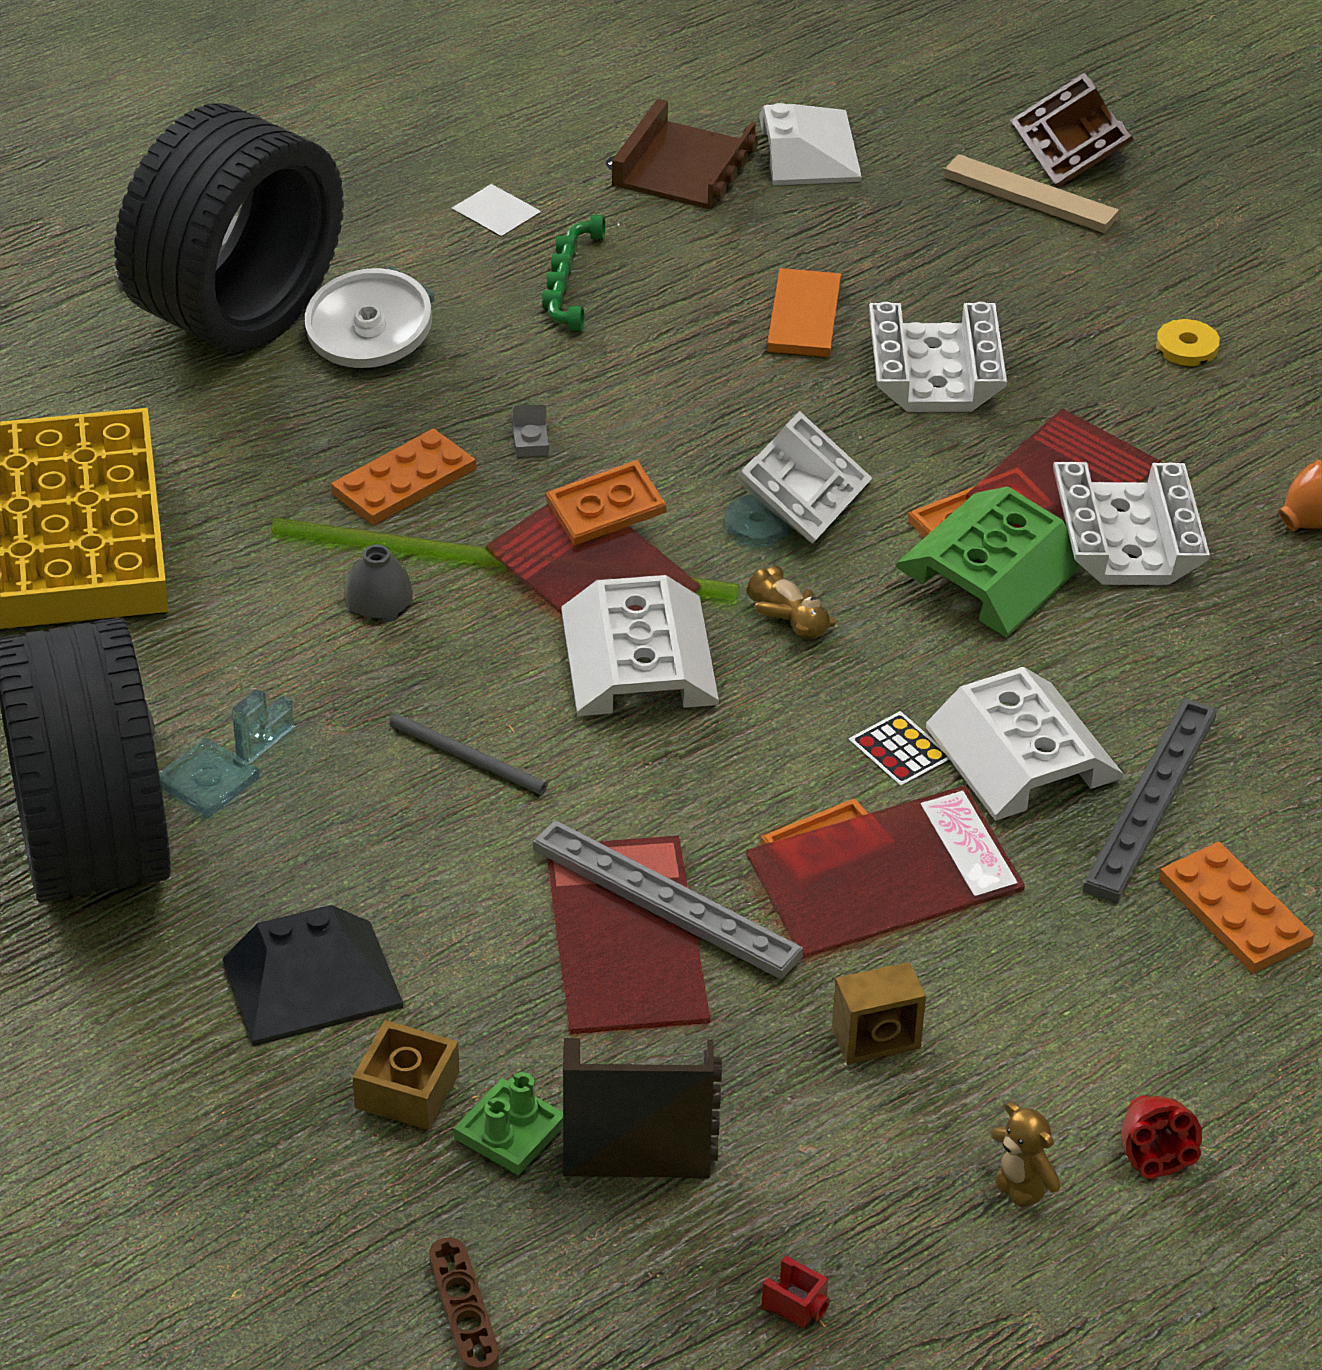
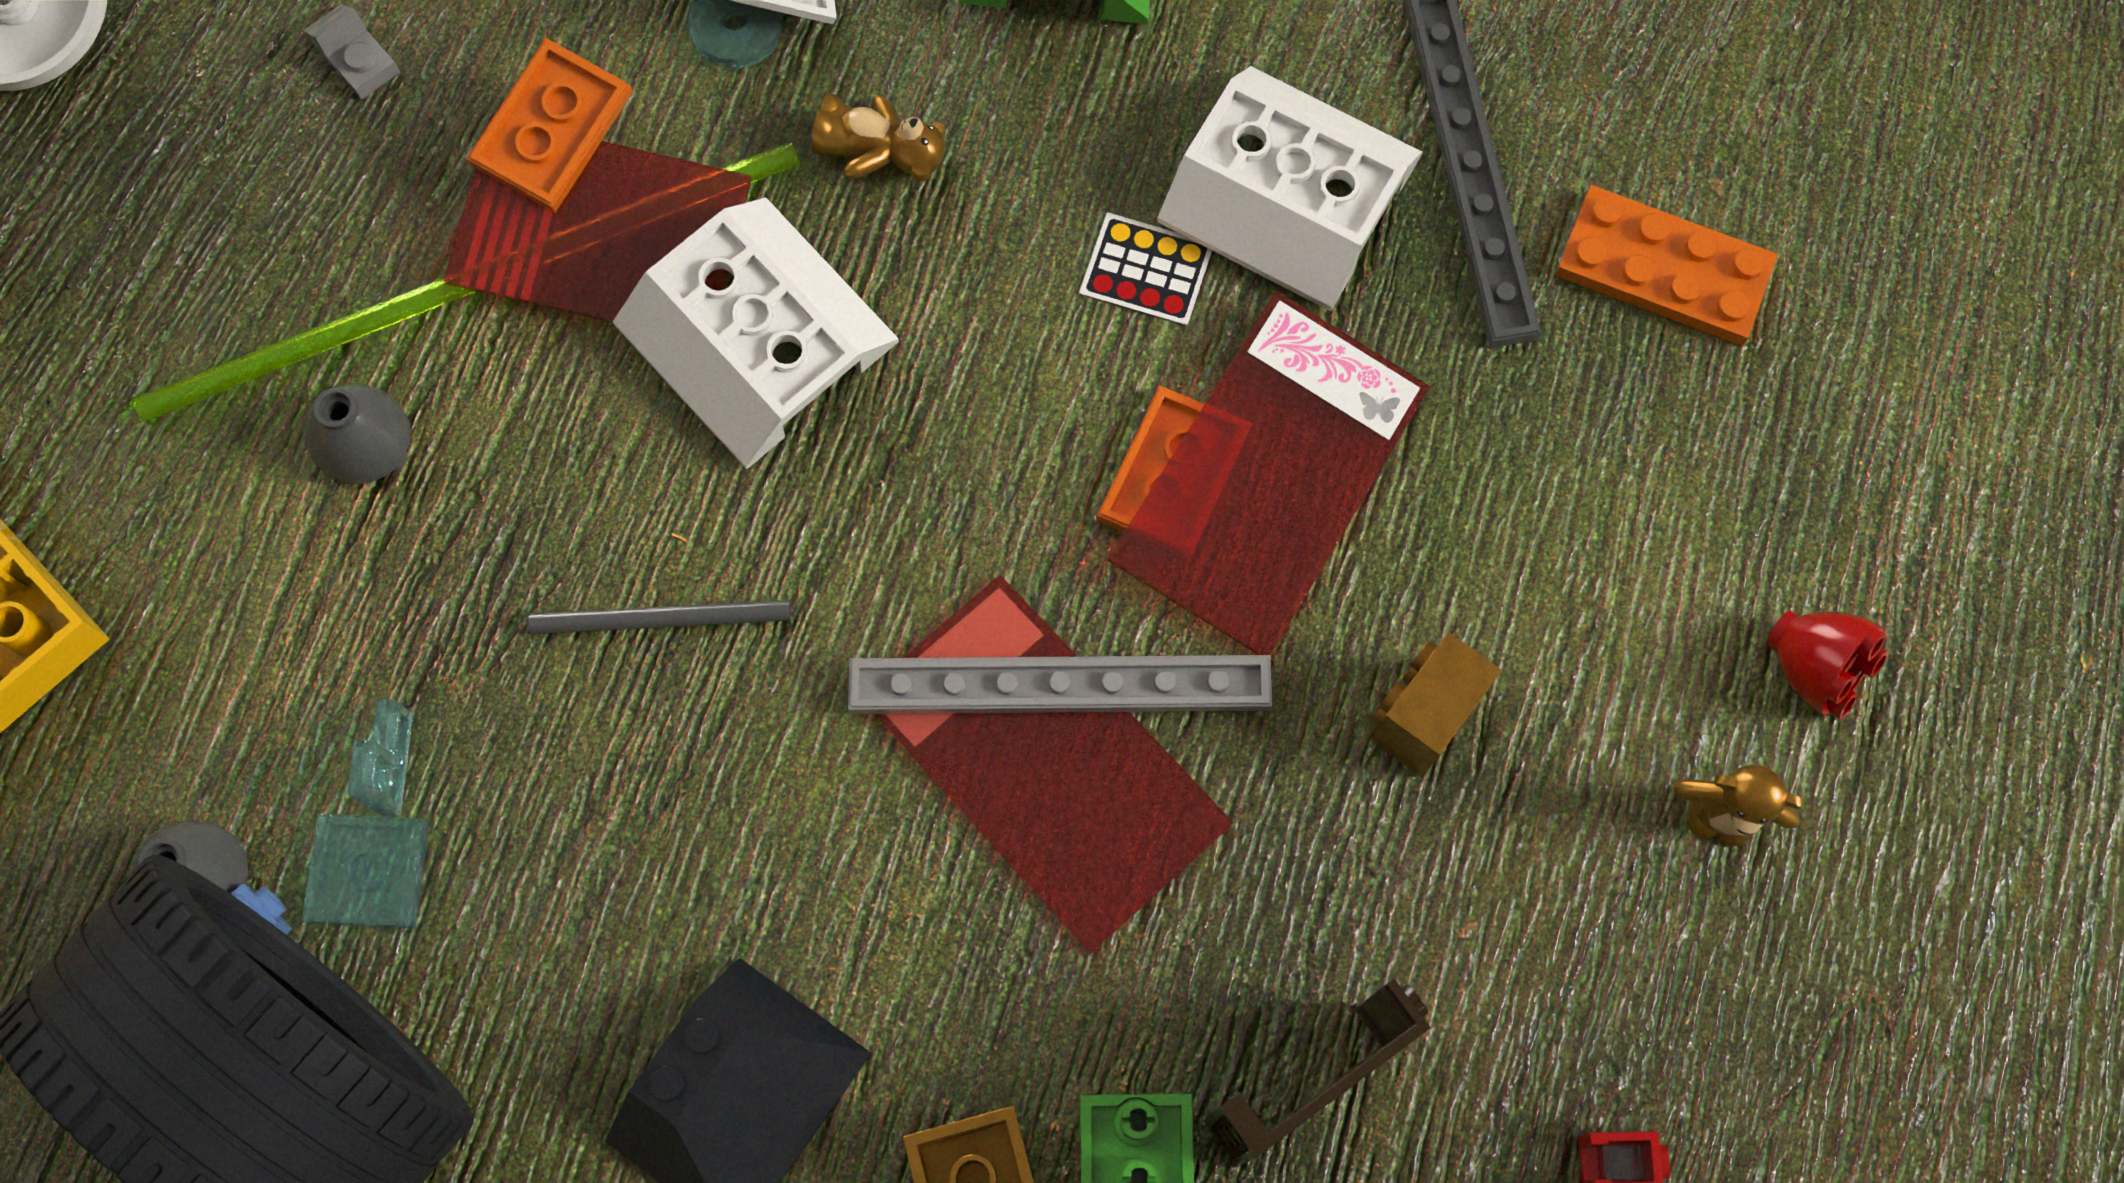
camera: 35 degrees left, 30 degrees up
orange plate [331,428,476,526] -> none

